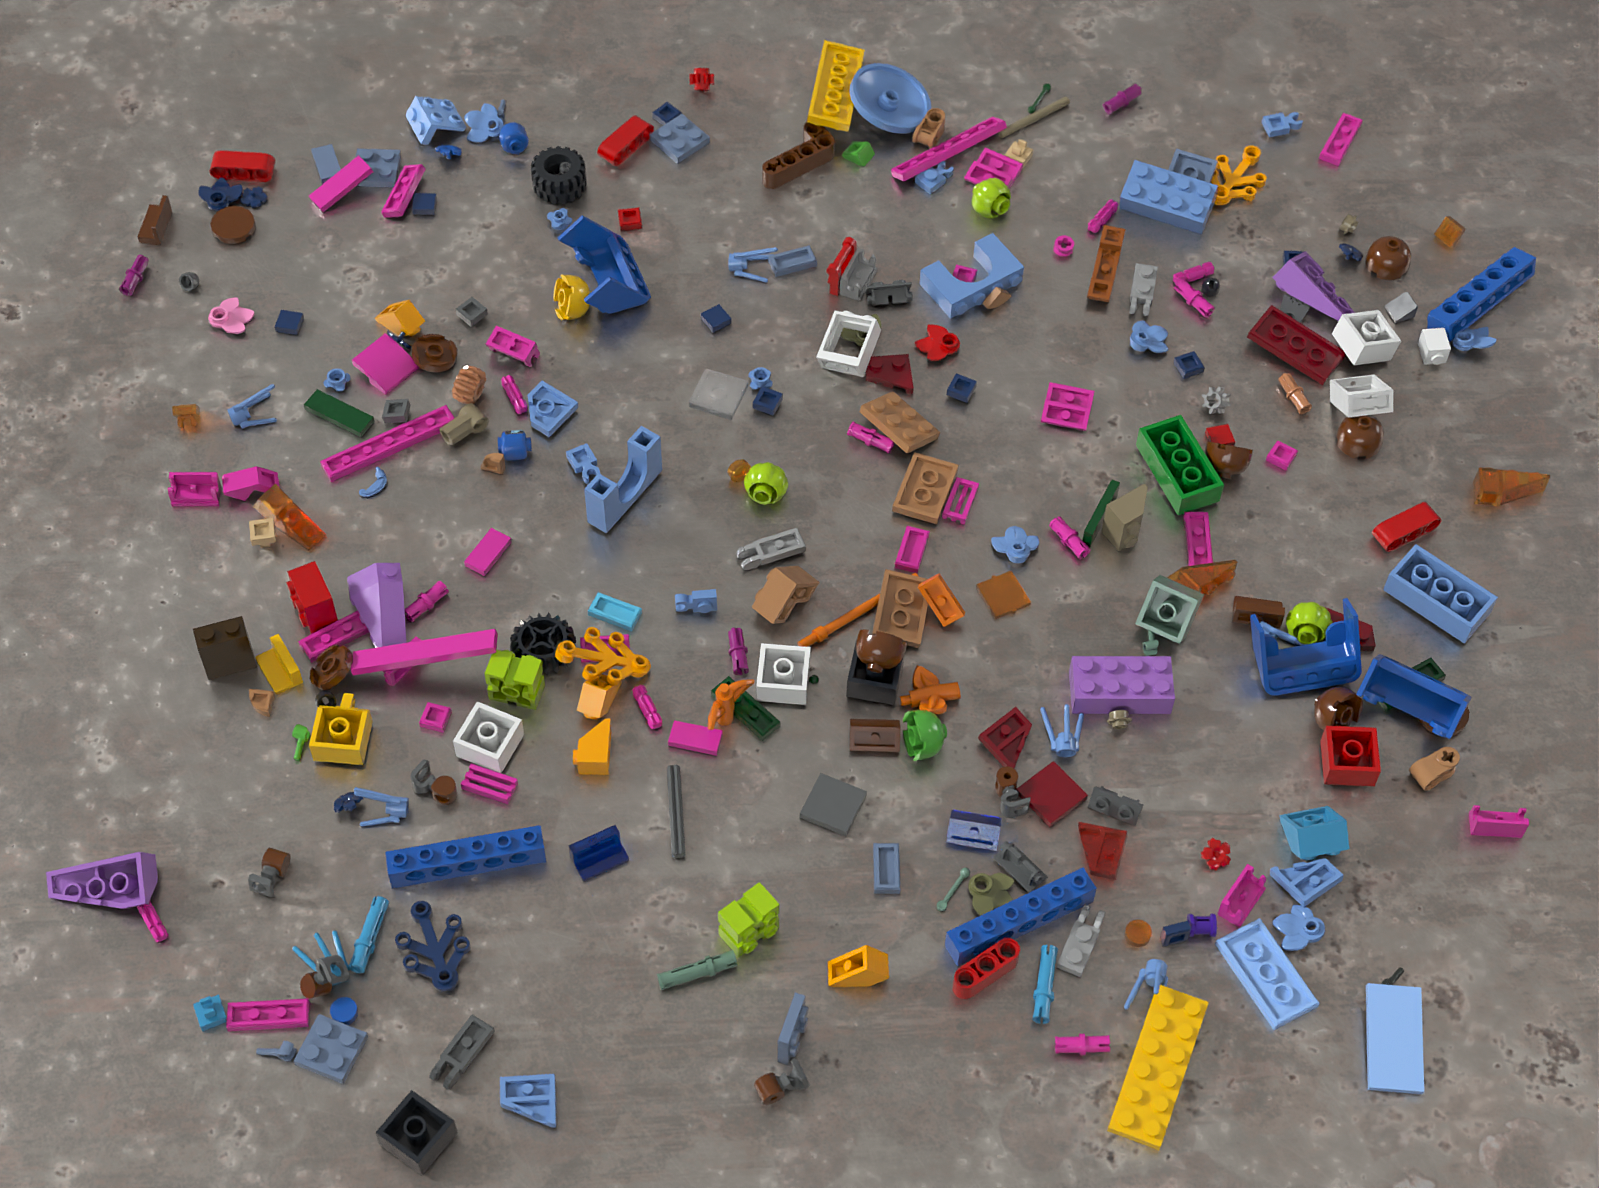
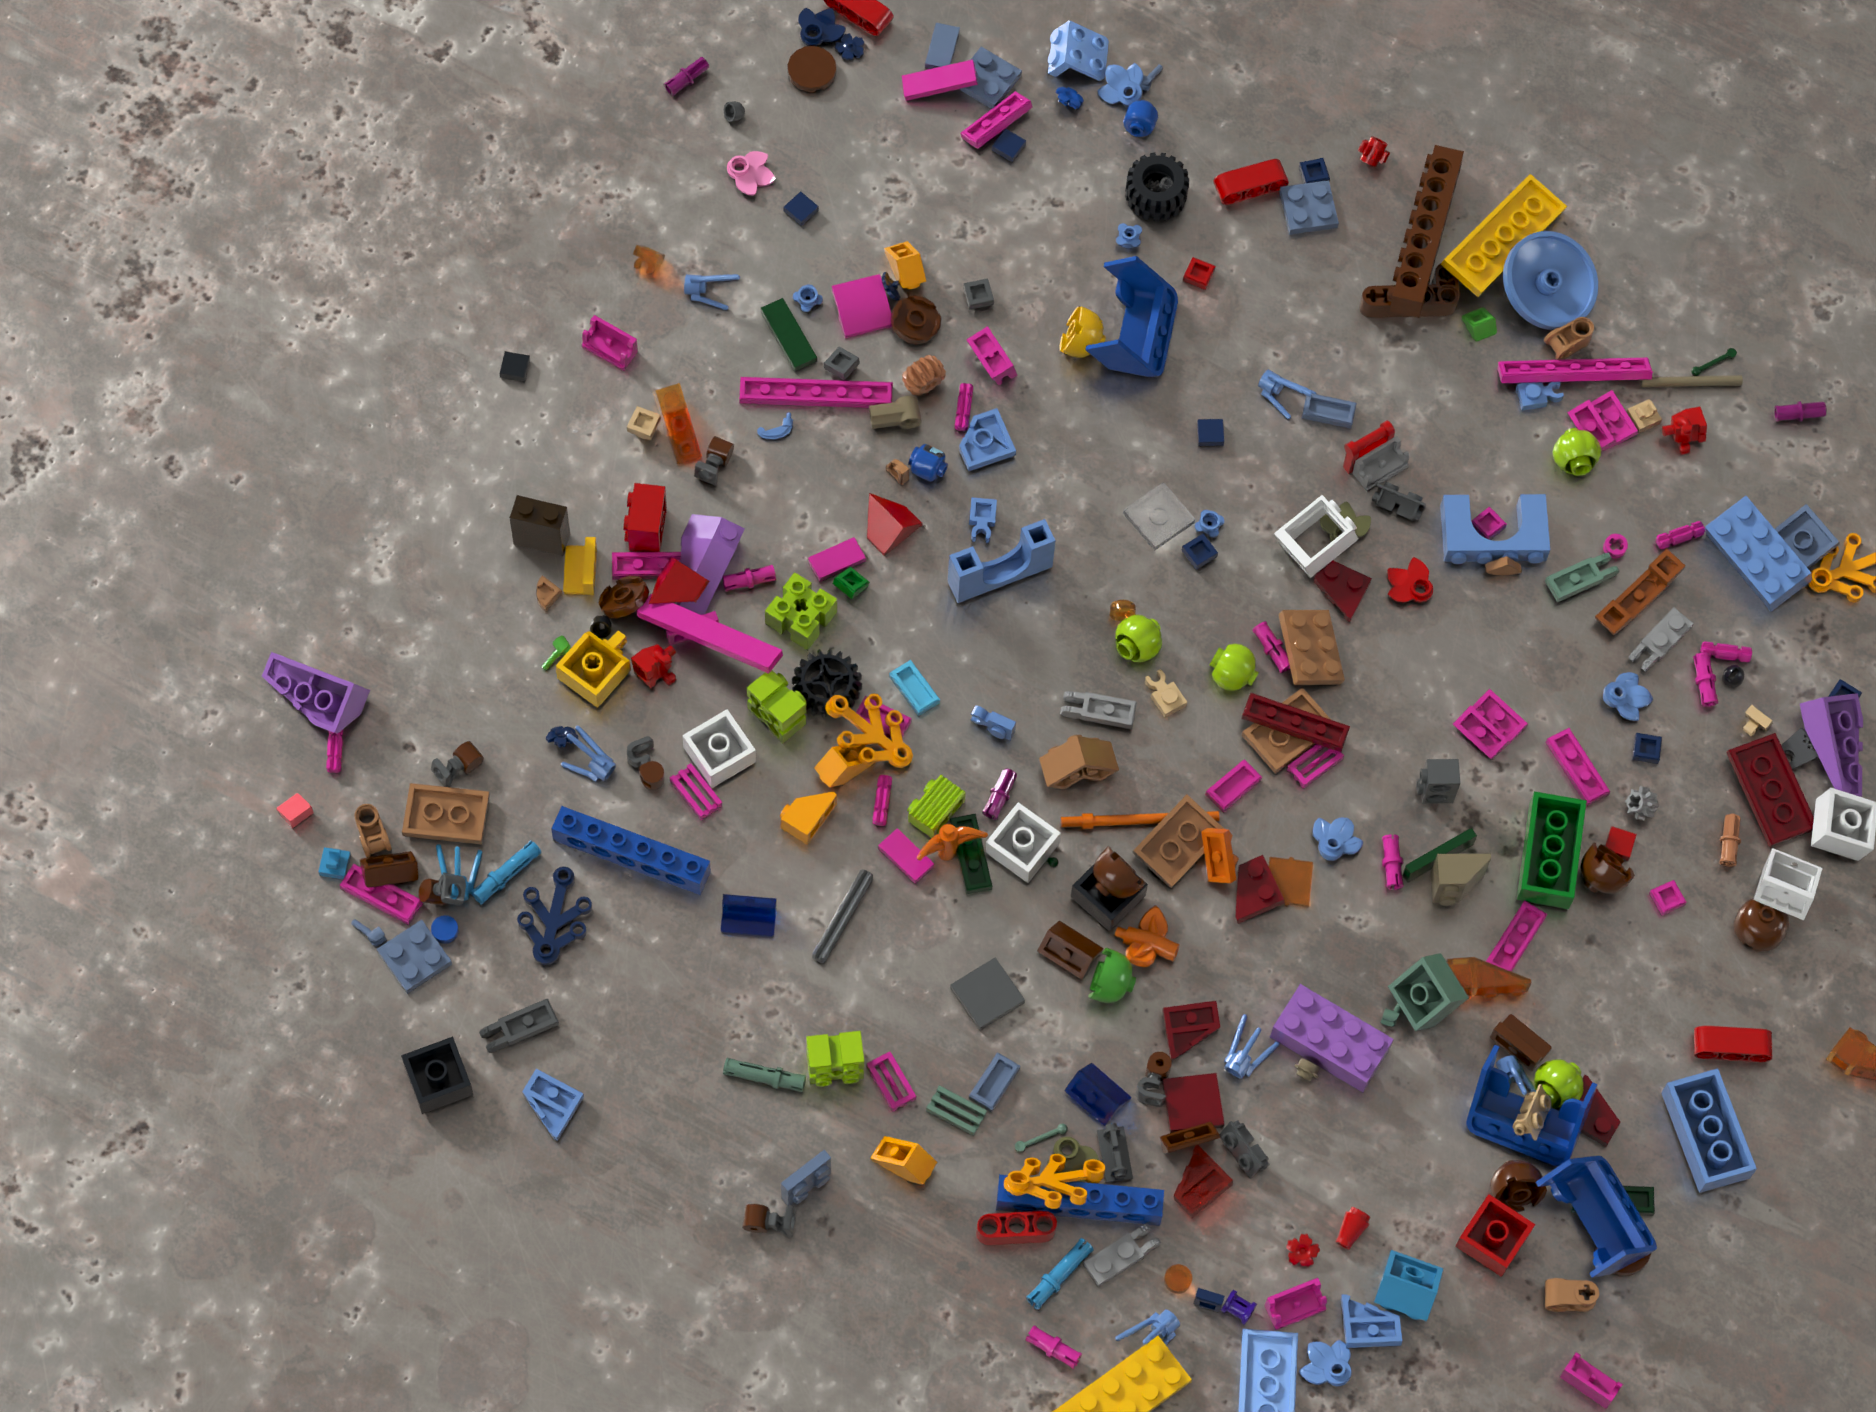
camera: 30 degrees right, 10 degrees up
reddish brown panel [138,195,173,245] -> none
dark pink slope [222,466,280,501] -> none
dark pink tile [419,702,452,733] -> none
dark blue plate [946,373,977,403] -> none
none -> coral slope [276,793,314,829]
none -> medium nougat piece [354,804,392,858]
none -> reddish brown slope [359,851,419,888]
none -> medium nougat plate [402,783,490,845]
none -> black tile [499,351,530,382]
none -> red piece [631,644,677,688]
none -> red slope [649,556,710,604]
none -> leg [694,436,734,486]
none -> lime brick [765,572,837,651]
none -> green tile [832,566,870,599]
none -> dark pink tile [866,1051,917,1112]
none -> slope [867,493,922,556]
none -> lime brick [907,775,966,838]
none -> sand green tile [926,1085,987,1136]
none -> light orange plant [1004,1154,1105,1209]
none -> tan plate [1145,669,1187,718]
none -> reddish brown slope [1160,1122,1220,1154]
none -> lime plant [1209,644,1259,691]
none -> dark red wing [1235,855,1285,924]
none -> dark red tile [1241,692,1350,752]
none -> red cone [1335,1207,1371,1250]
none -> reddish brown brick [1387,145,1464,318]
none -> dark grey brick [1416,759,1461,804]
none -> tan hinge [1513,1084,1551,1141]
none -> sand green hinge [1545,553,1619,602]
none -> dark pink tile [1546,728,1610,806]
none -> red piece [1662,407,1707,455]
none -> tan tile [1743,705,1773,737]

